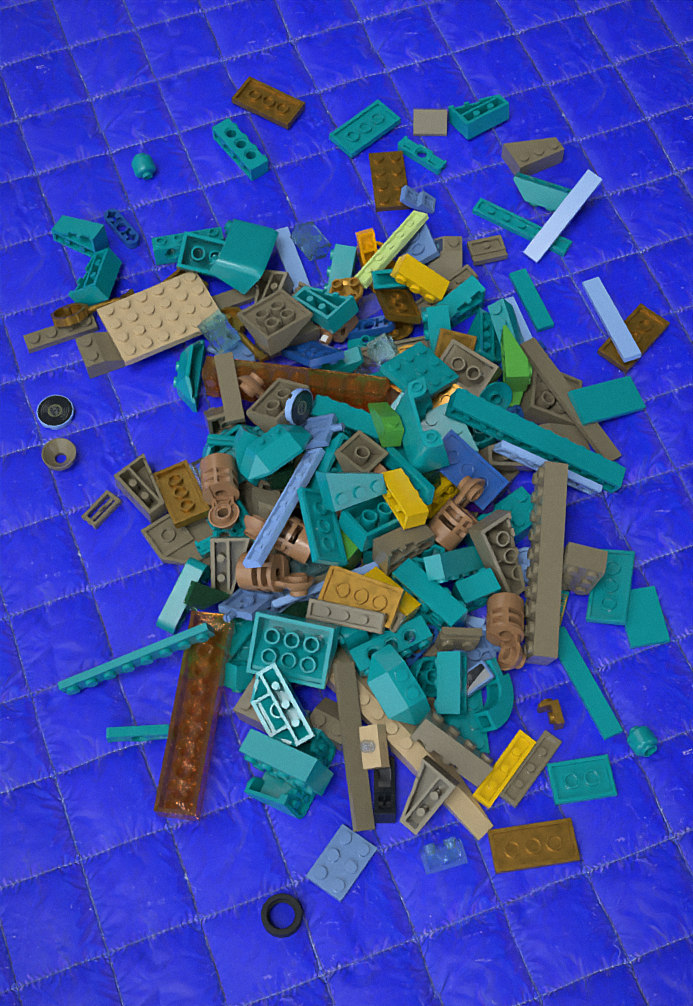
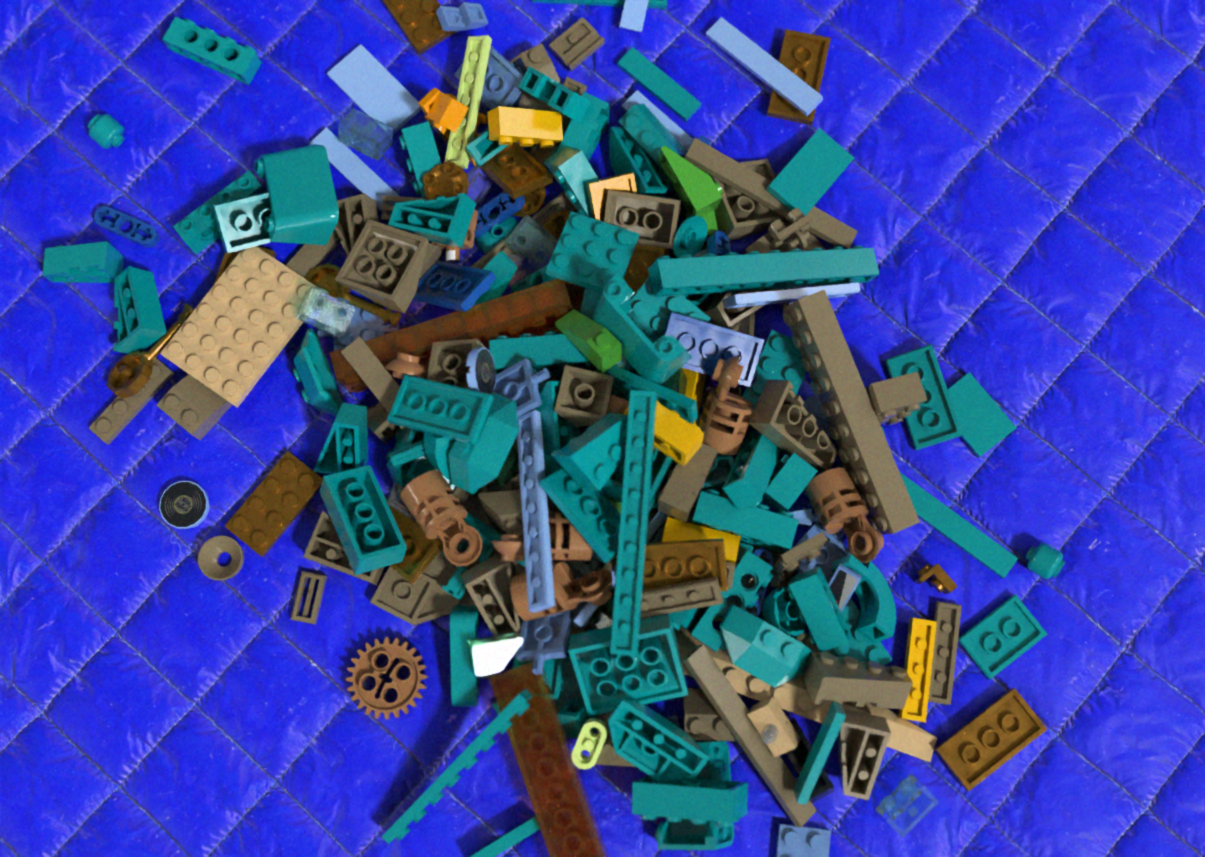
camera: 25 degrees left, 15 degrees up
none -> pearl gold plate [224,451,323,557]
none -> teal wedge [313,402,368,474]
none -> teal brick [320,465,407,575]
none -> light blue tile [327,44,422,138]
none -> medium nougat gear [346,637,429,720]
none -> teal tile [387,374,494,445]
none -> light orange brick [427,91,469,133]
none -> teal arch [518,66,591,123]
none -> yellowish green plate [572,718,608,769]
none -> teal plate [610,390,657,656]
none -> dark tan hips [768,208,814,250]
none -> teal tile [793,701,846,805]

